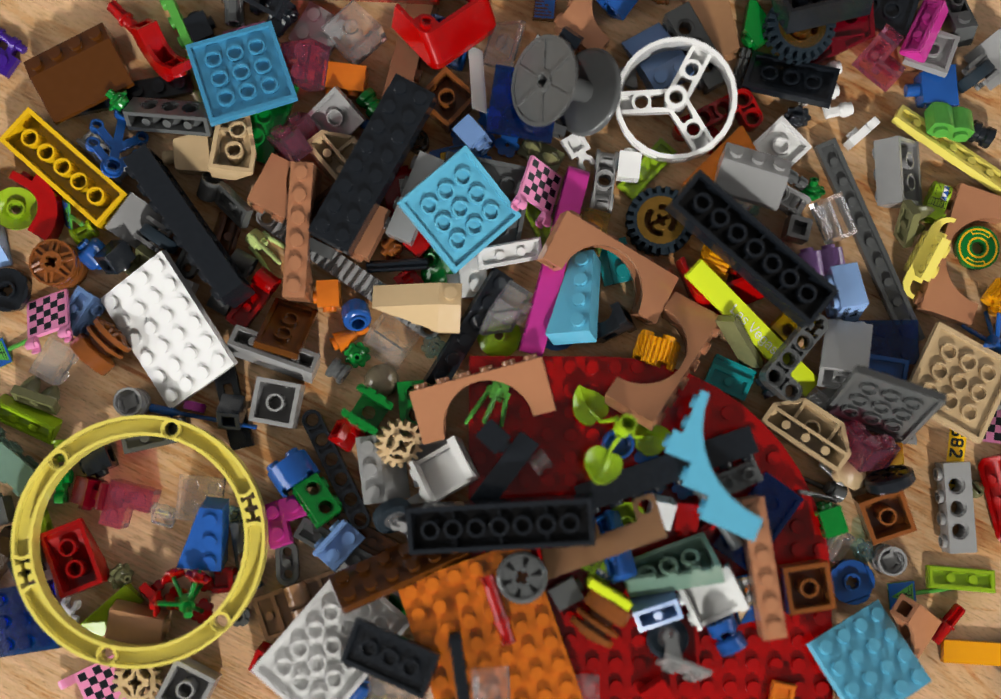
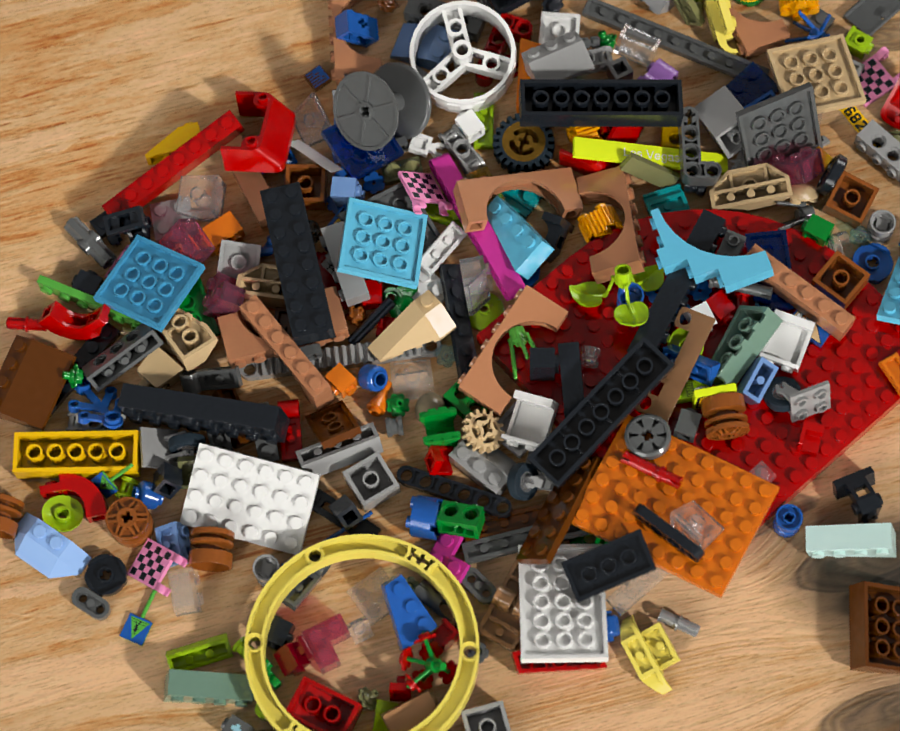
camera: 35 degrees left, 15 degrees down
olive tile [10,374,60,416] -> none
magenta tile [182,400,207,414] -> none
yellowish green plant [245,228,285,271] -> none
medium blue bracket [312,519,366,572] -> none
green wheel [356,88,381,118] -> none
blue wheel [706,614,748,657] -> none
light blue brick [824,262,869,322] -> none

